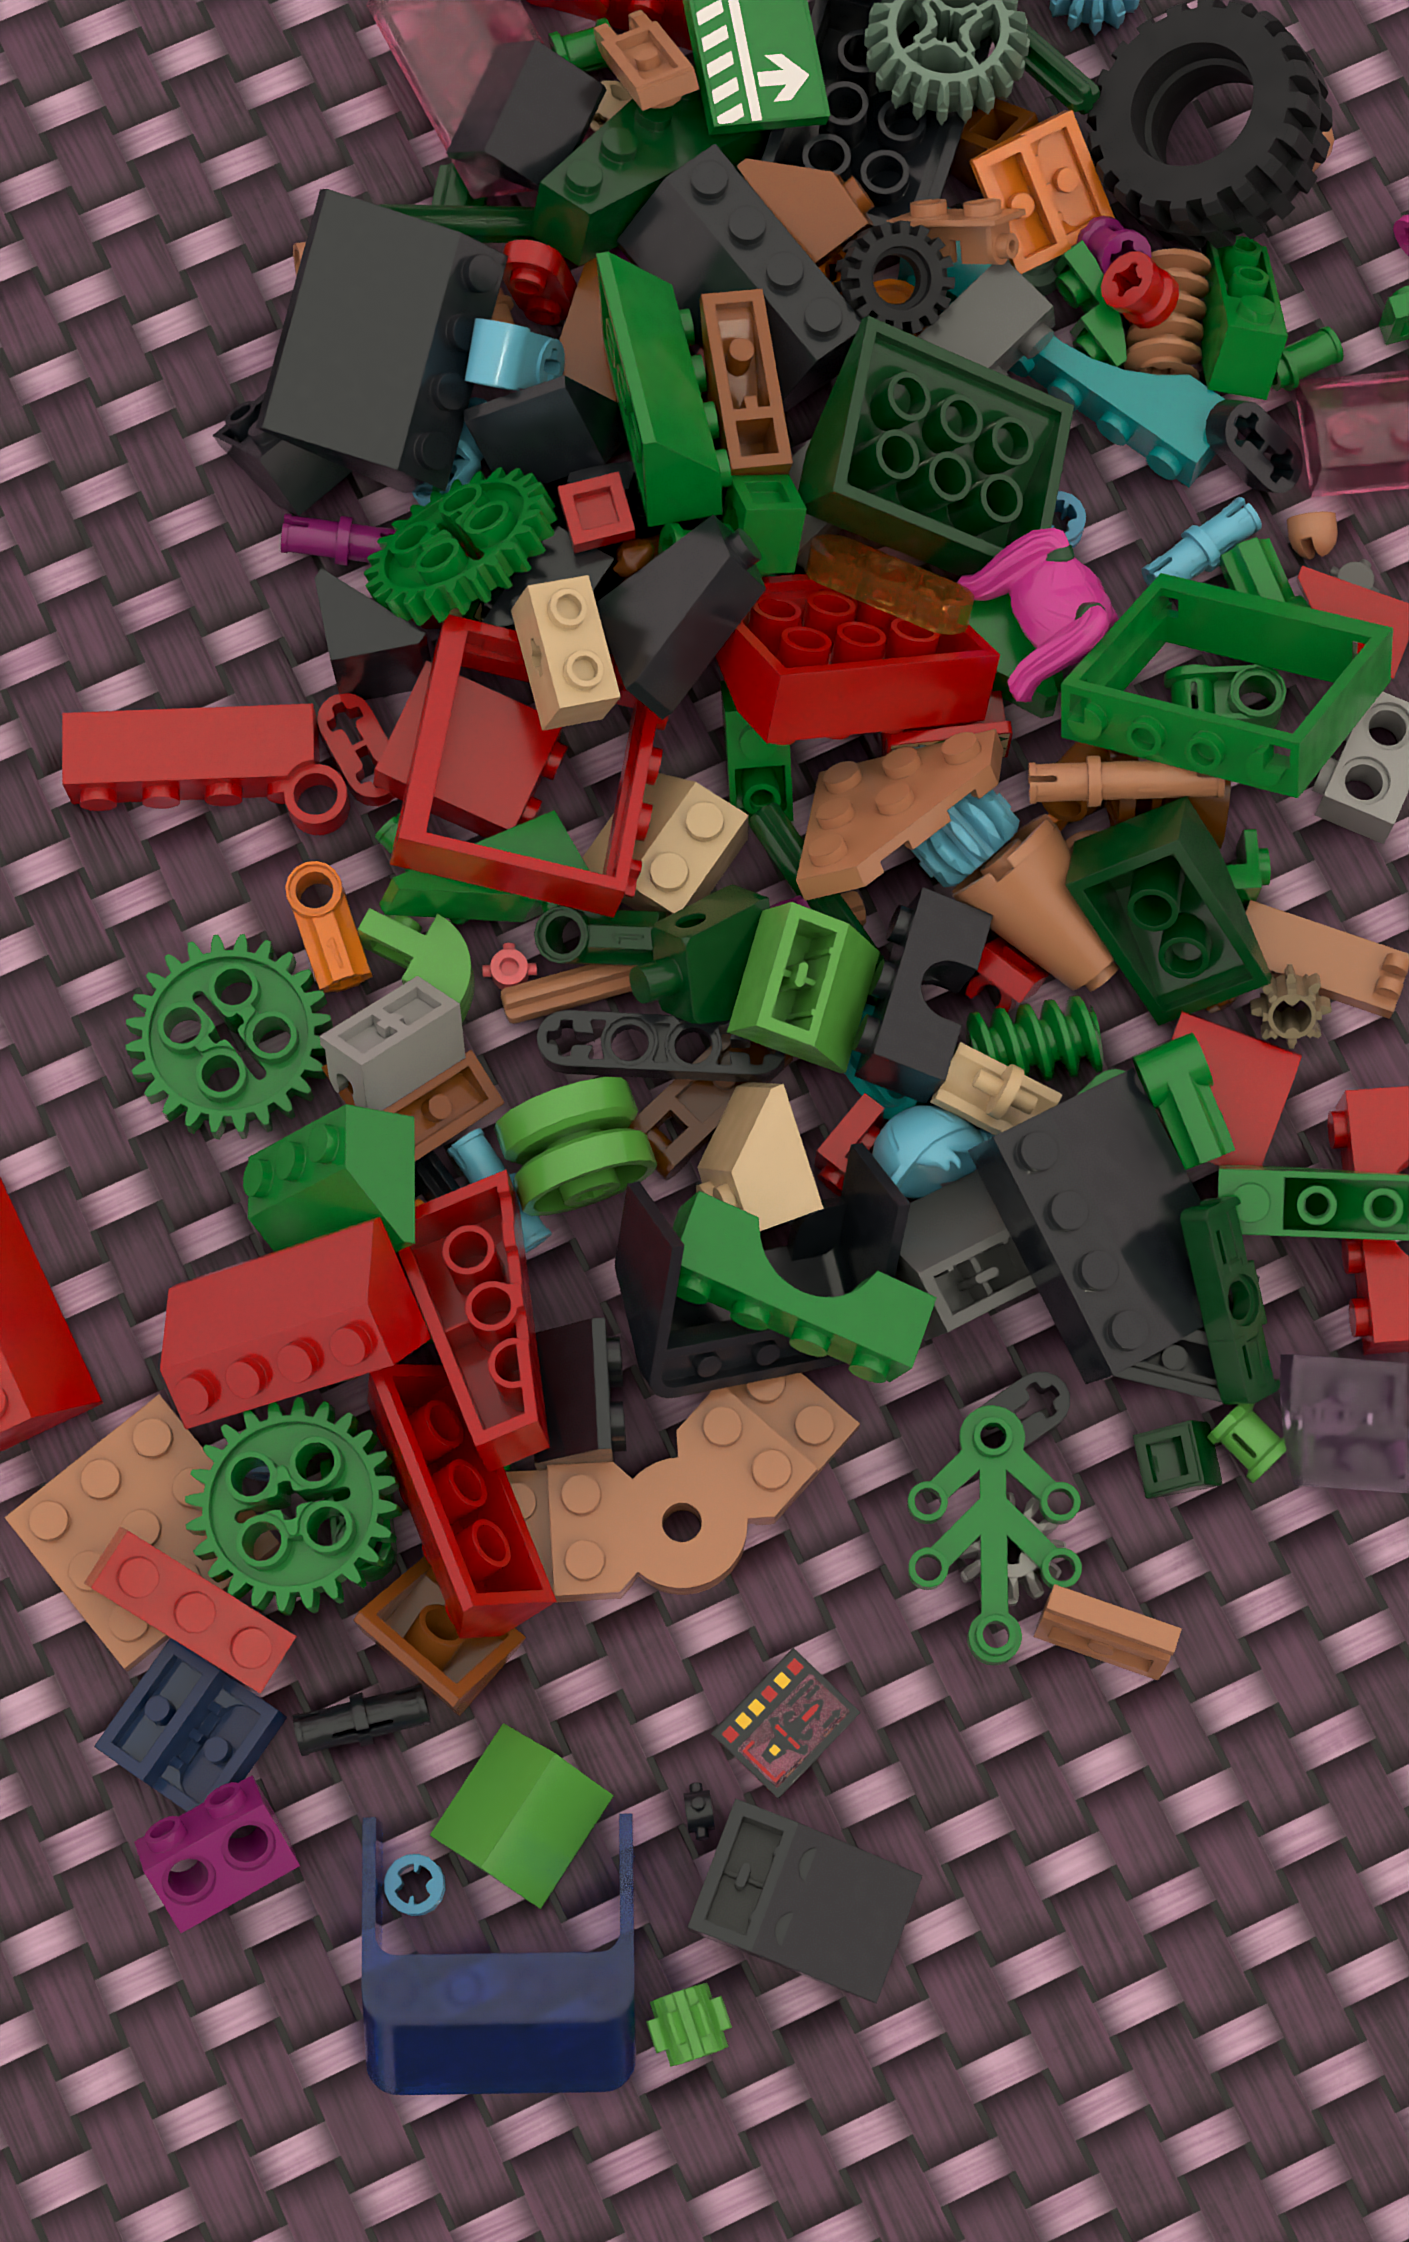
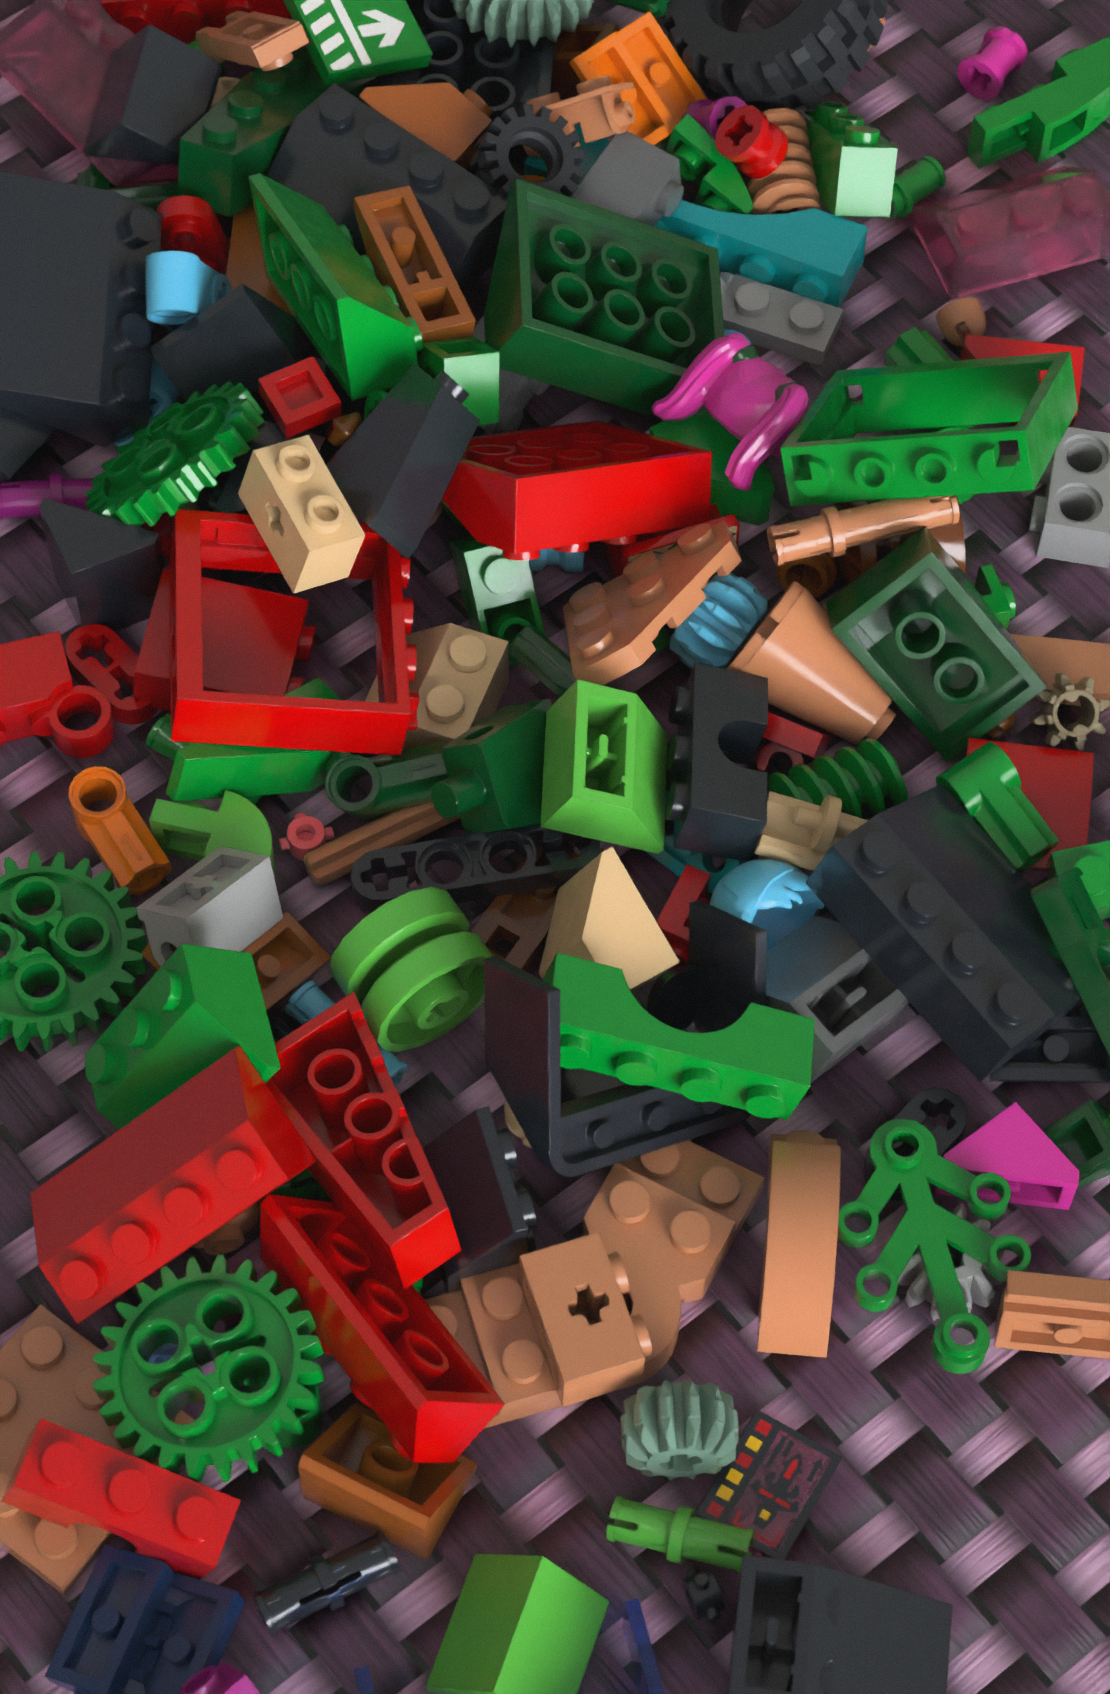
camera: 15 degrees left, 15 degrees down
clear orange beam [805,534,974,635] -> none
medium azure pin [1141,497,1262,586] -> none
black beam [1205,399,1303,493] -> none
none -> nougat brick [518,1232,652,1407]
none -> bright green pin [606,1495,756,1573]
none -> sand green gear [620,1379,739,1481]
none -> light grey hinge [720,272,843,365]
none -> nougat arch [757,1130,841,1358]
none -> dark pink slope [935,1102,1079,1210]

